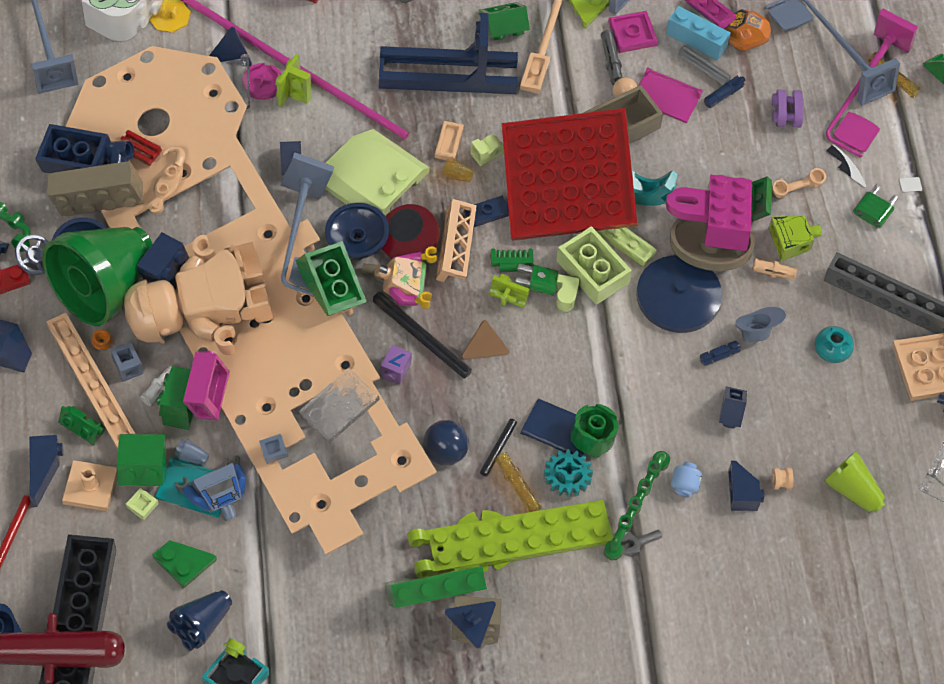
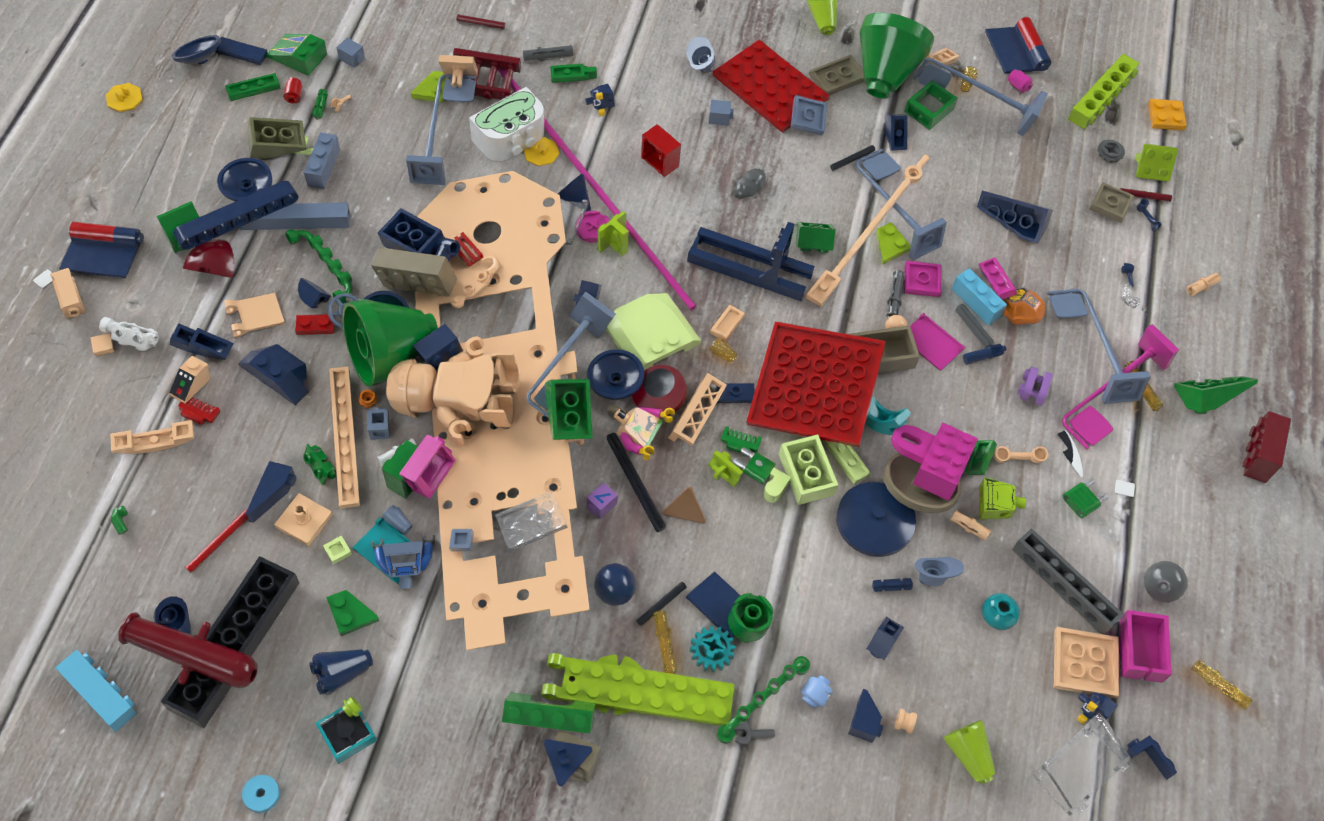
camera: 20 degrees right, 0 degrees up
green slope [117,434,167,486] -> none
yellowish green leg [470,134,504,167] -> none

